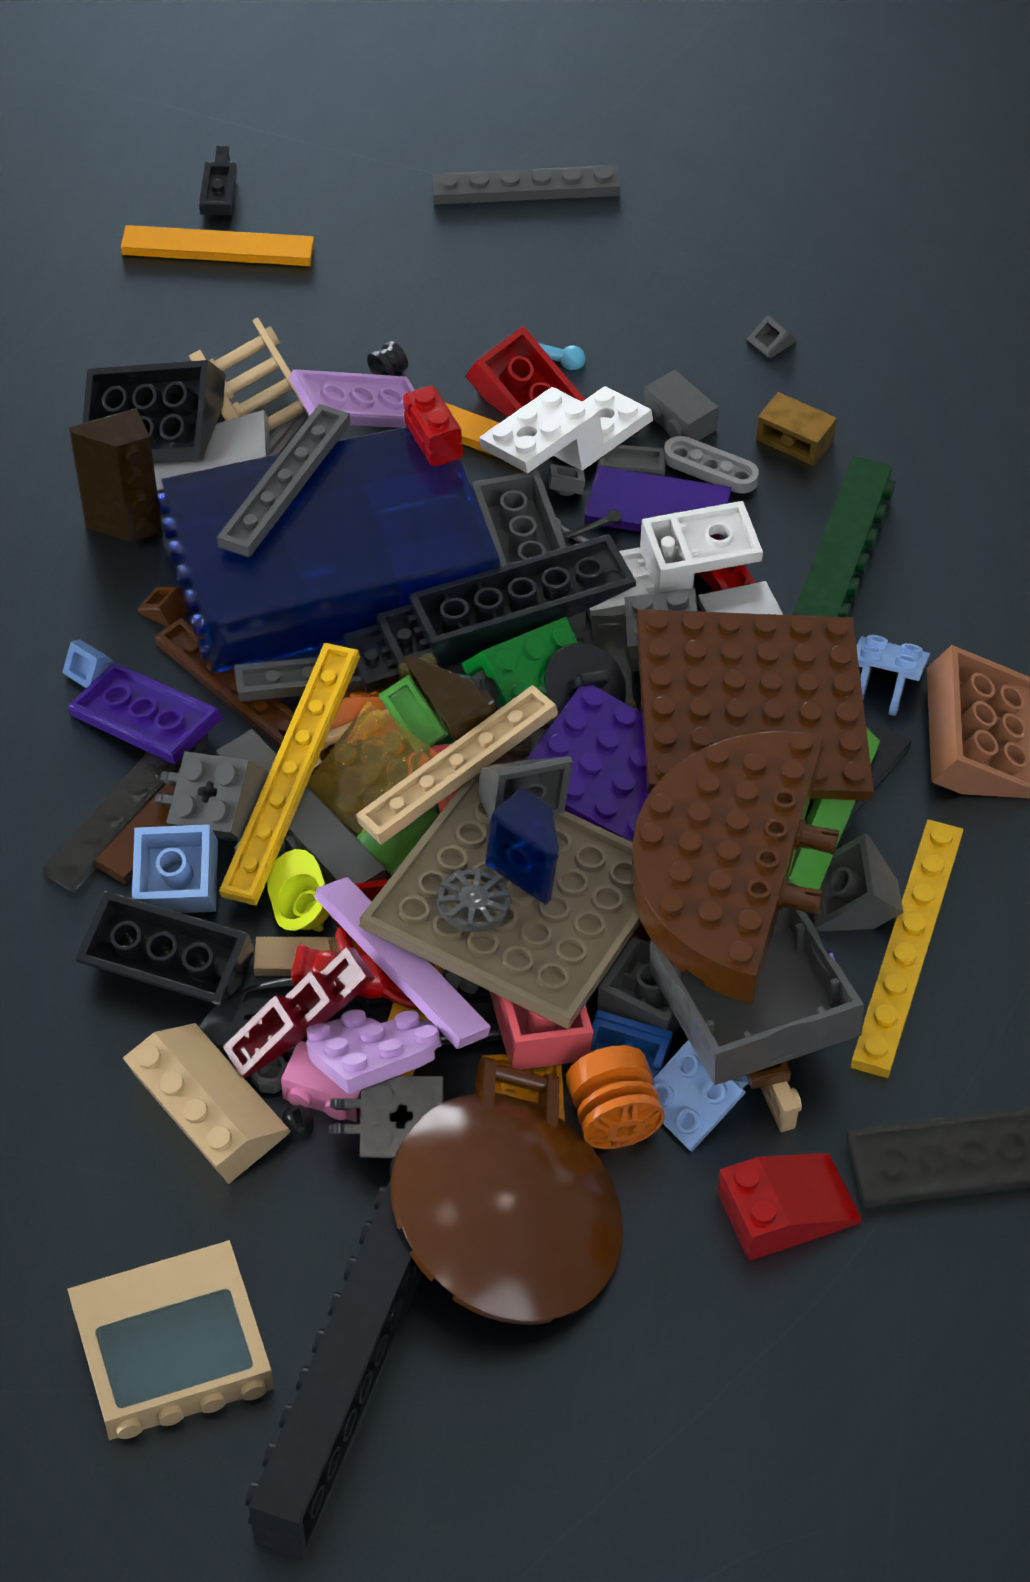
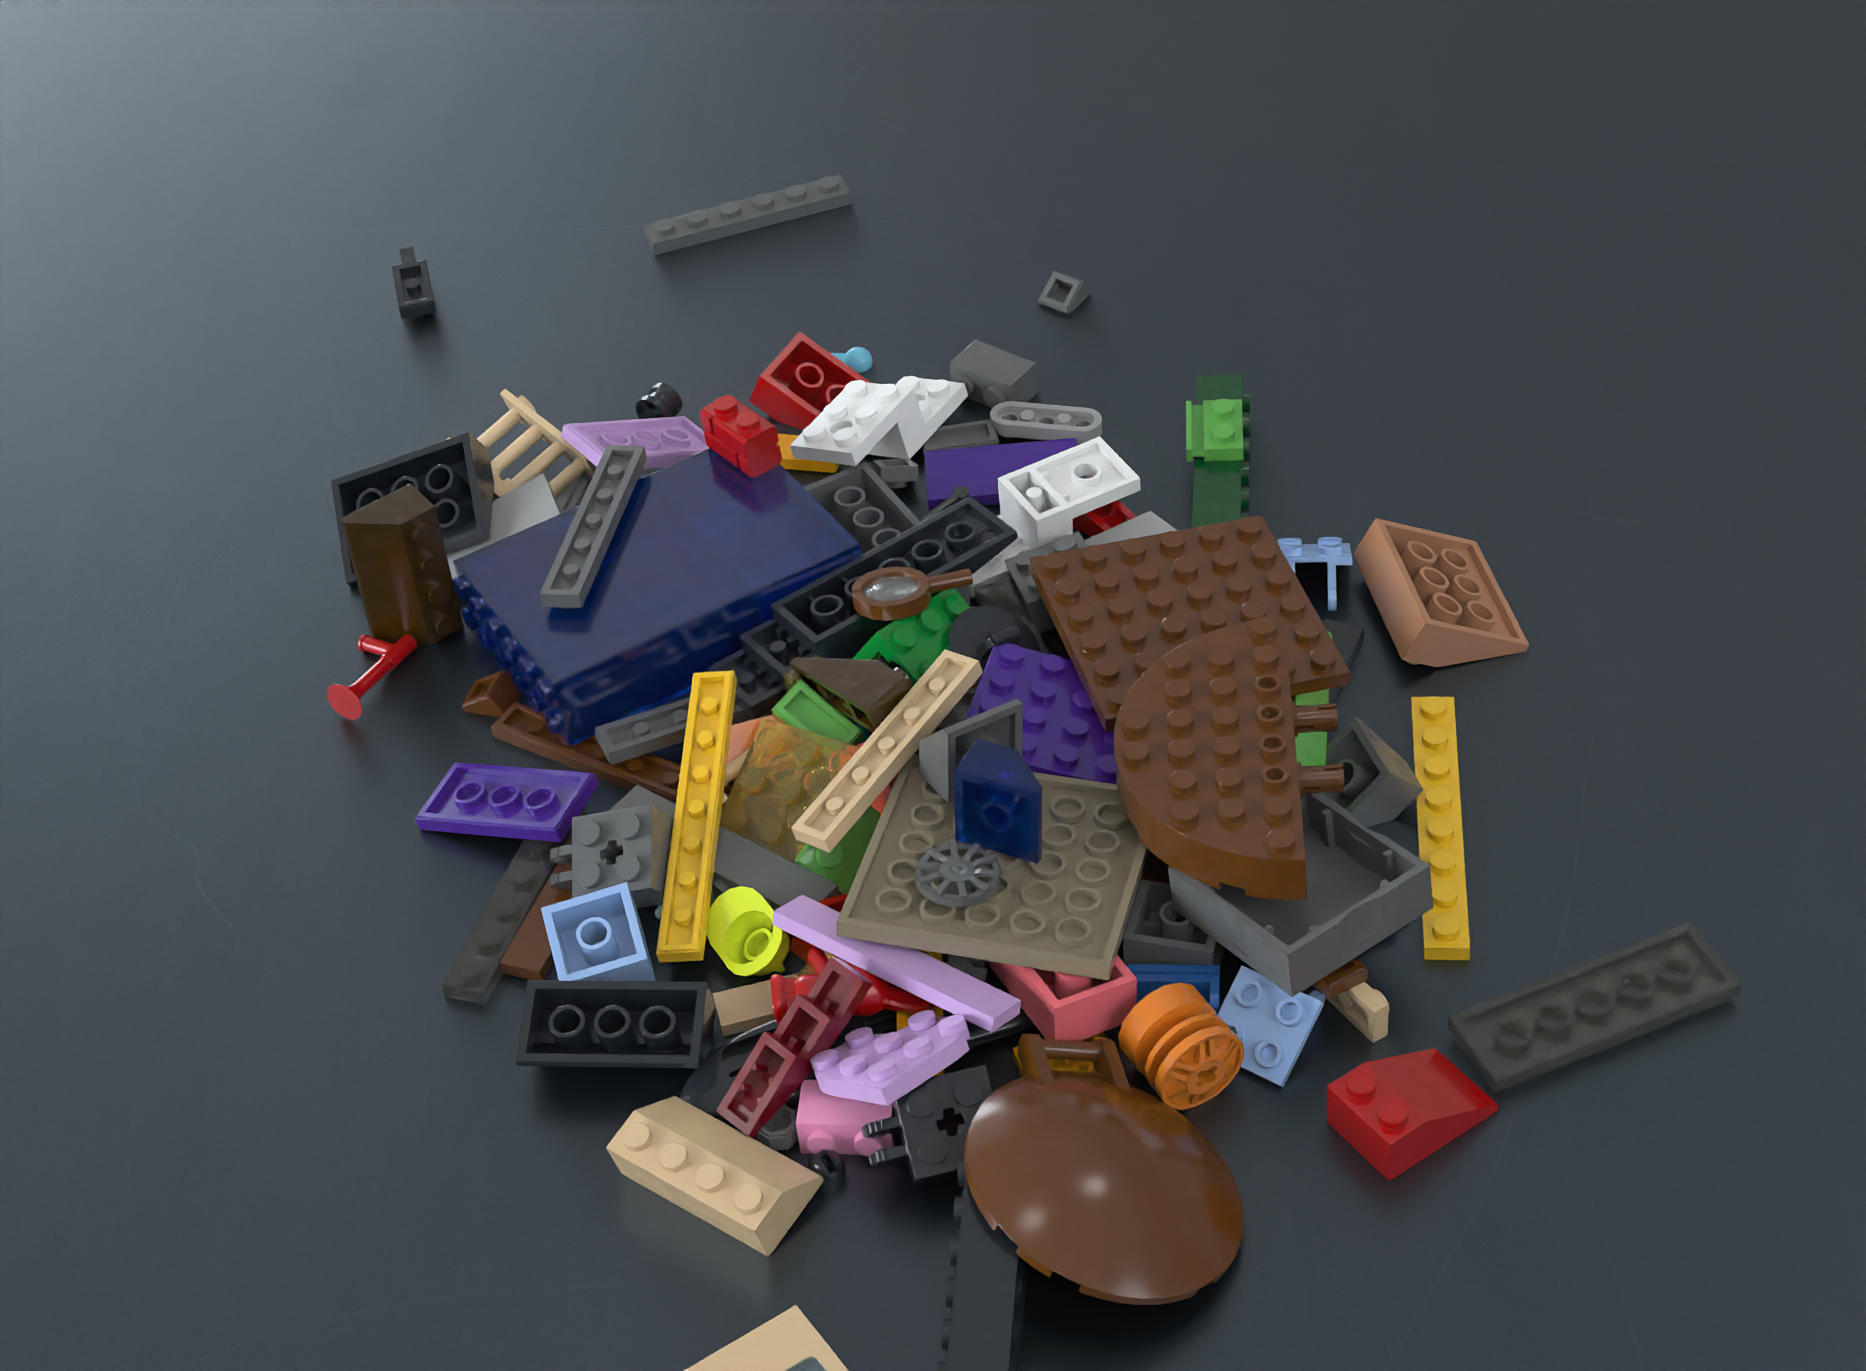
camera: 10 degrees left, 10 degrees down
medium blue tile [62,639,112,688] -> none
light orange tile [121,225,314,266] -> none
pearl gold brick [756,392,837,466] -> none
none -> red piece [327,634,417,720]
none -> reddish brown piece [852,567,973,621]
none -> bright green plate [1186,399,1243,462]

